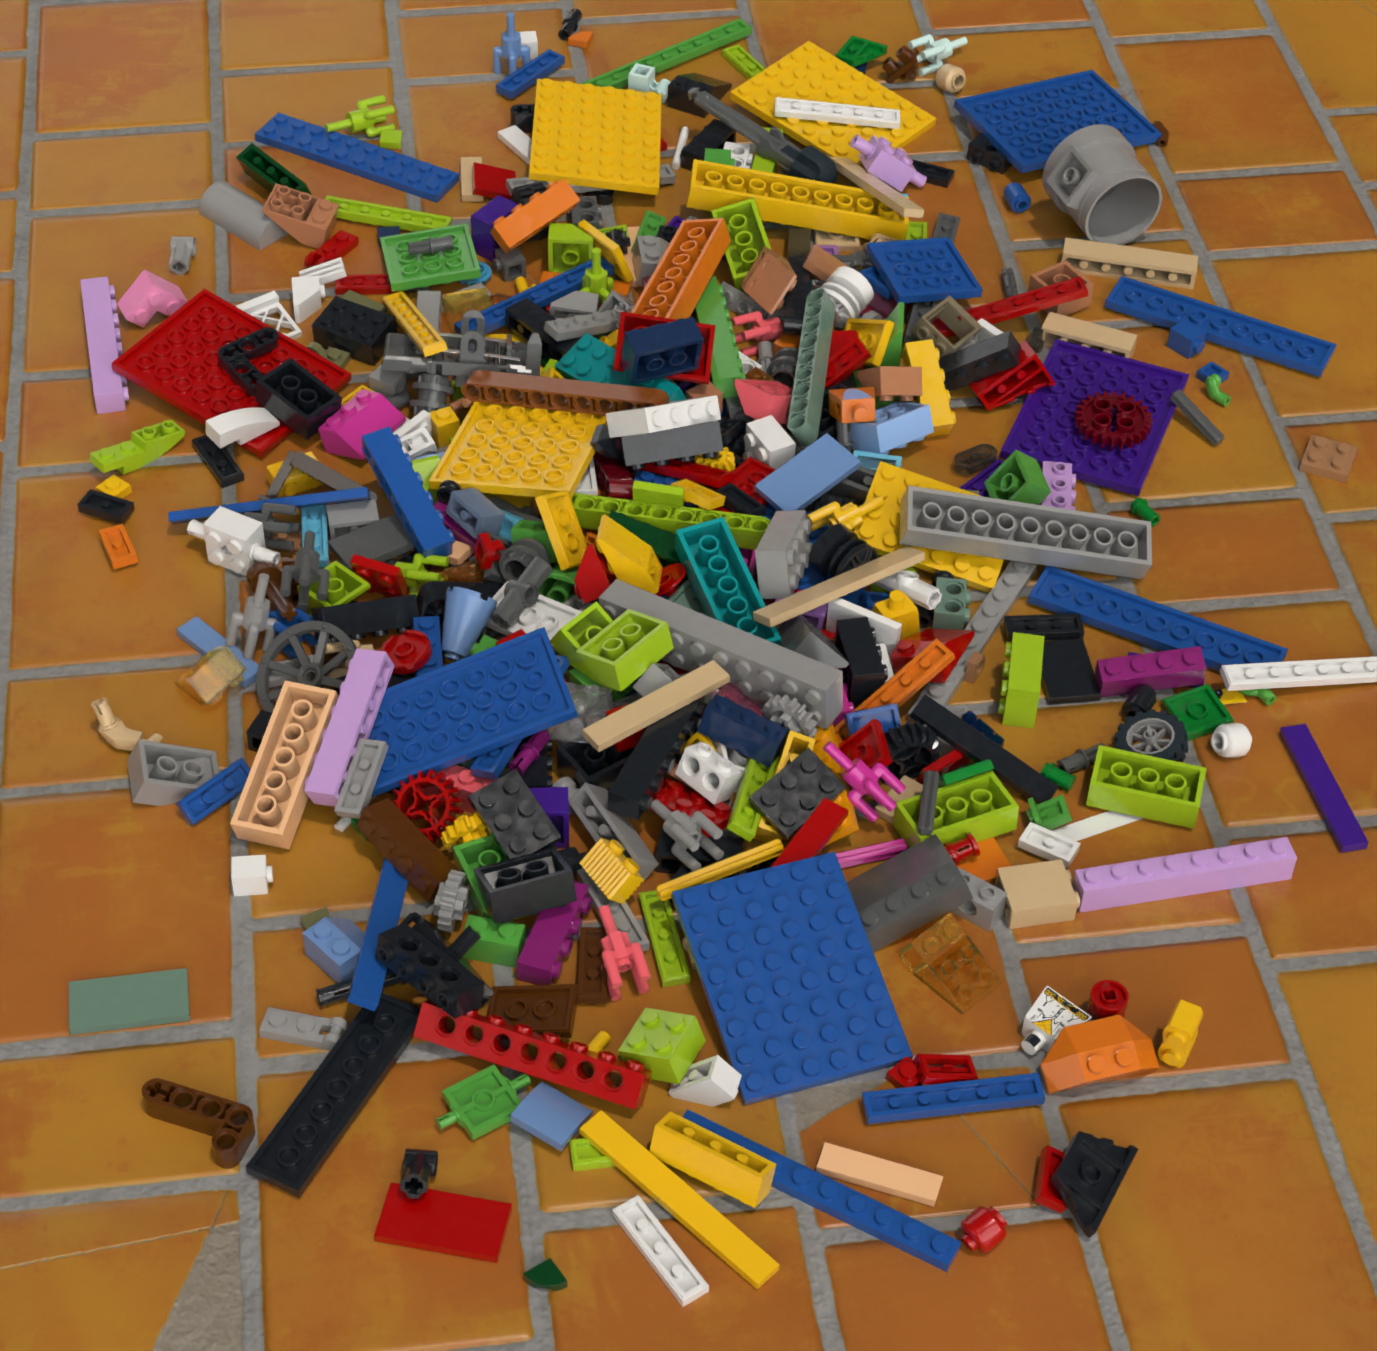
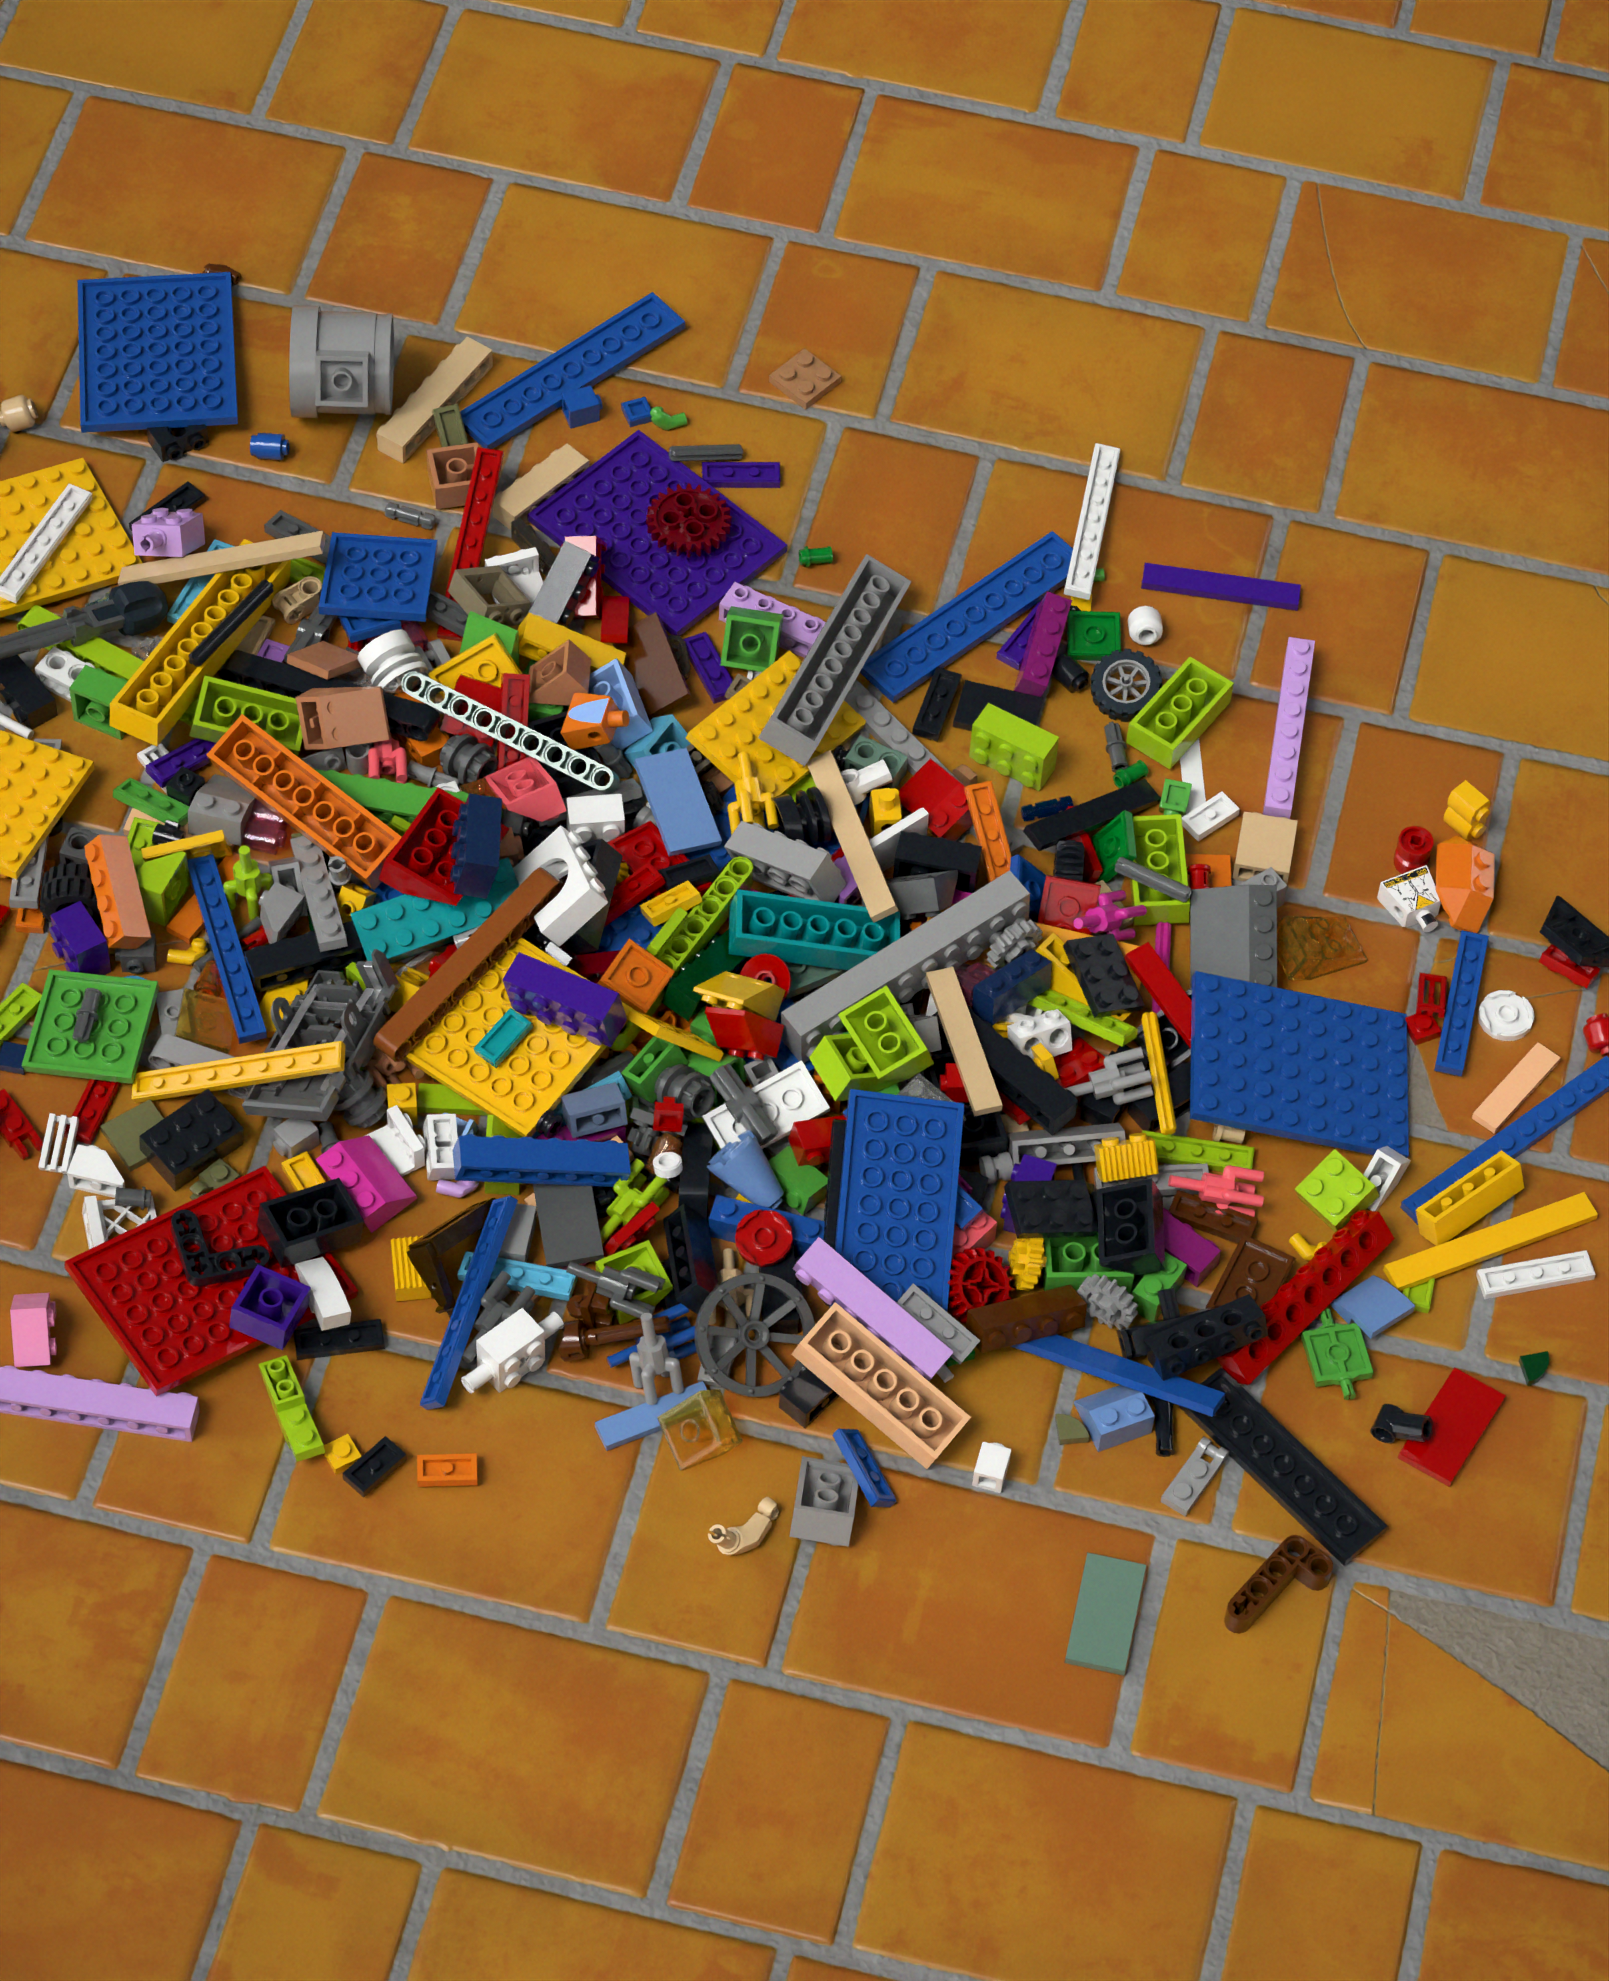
camera: 70 degrees left, 10 degrees up
none -> dark grey pin [115,1187,151,1210]
none -> black axle [188,580,274,667]
none -> dark purple brick [229,1264,311,1350]
none -> olive tile [432,404,468,447]
none -> teal tile [473,1008,533,1068]
none -> dark purple brick [503,952,627,1047]
none -> orange tile [598,938,675,1014]
none -> red tile [601,596,630,644]
none -> reddish brown tile [613,612,692,721]
none -> white tile [653,1152,683,1178]
none -> dark purple tile [702,462,780,488]
none -> yellow plate [1031,1043,1059,1080]
none -> white tile [1478,990,1534,1041]

